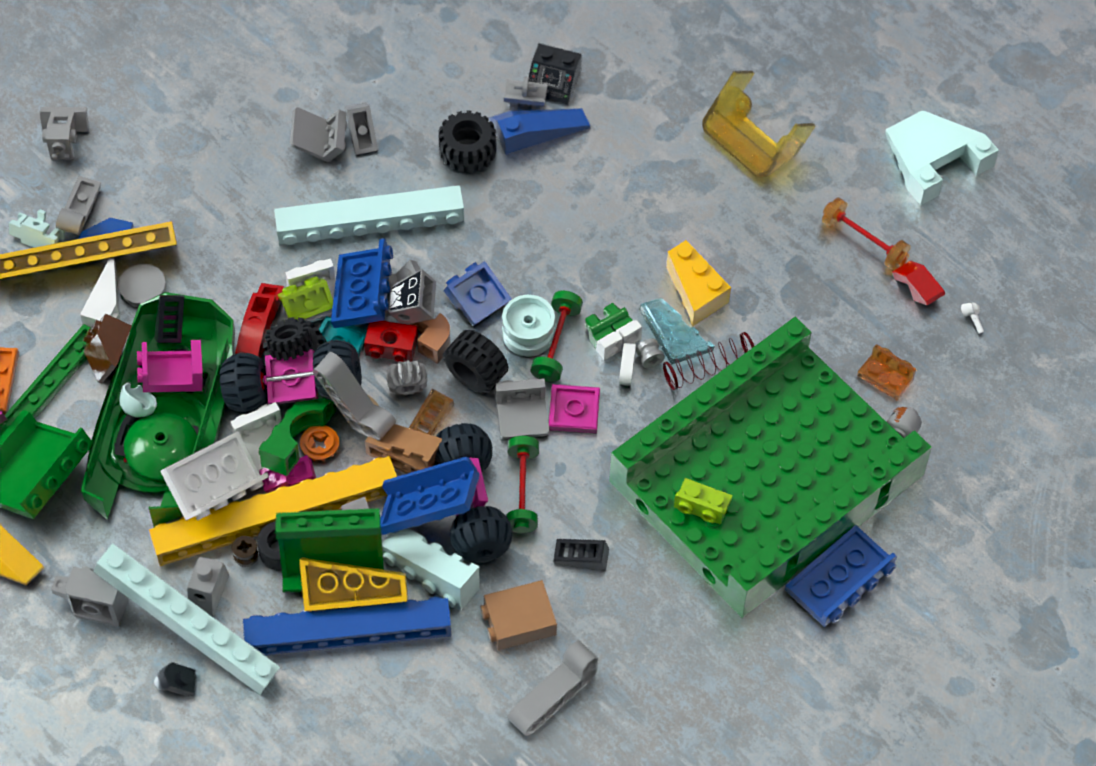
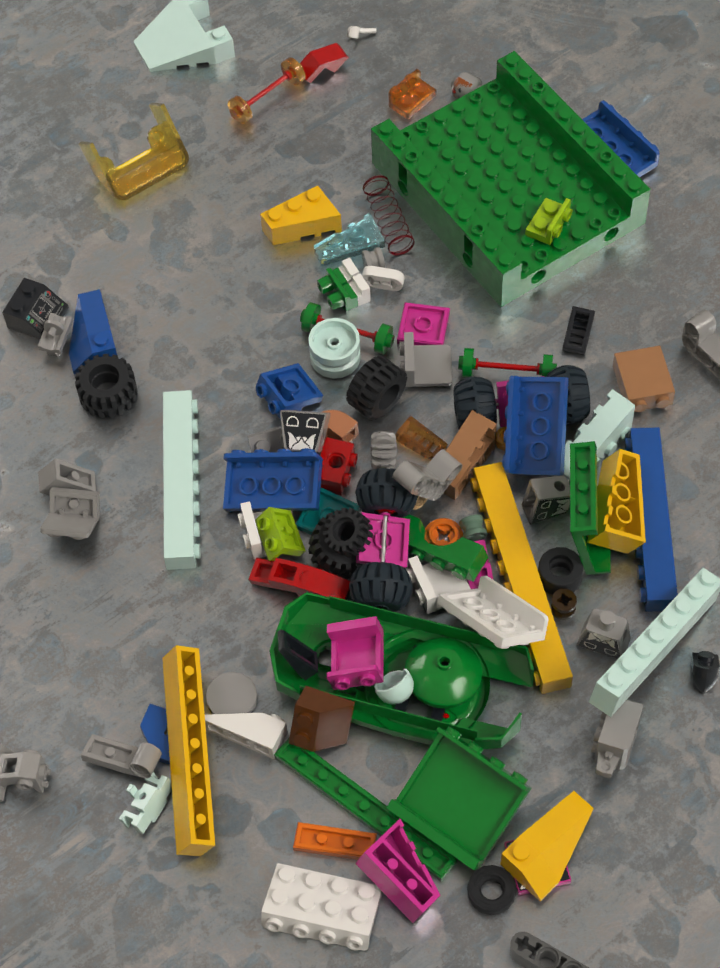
camera: 80 degrees left, 0 degrees up
none -> sand green wheel [459,514,488,541]

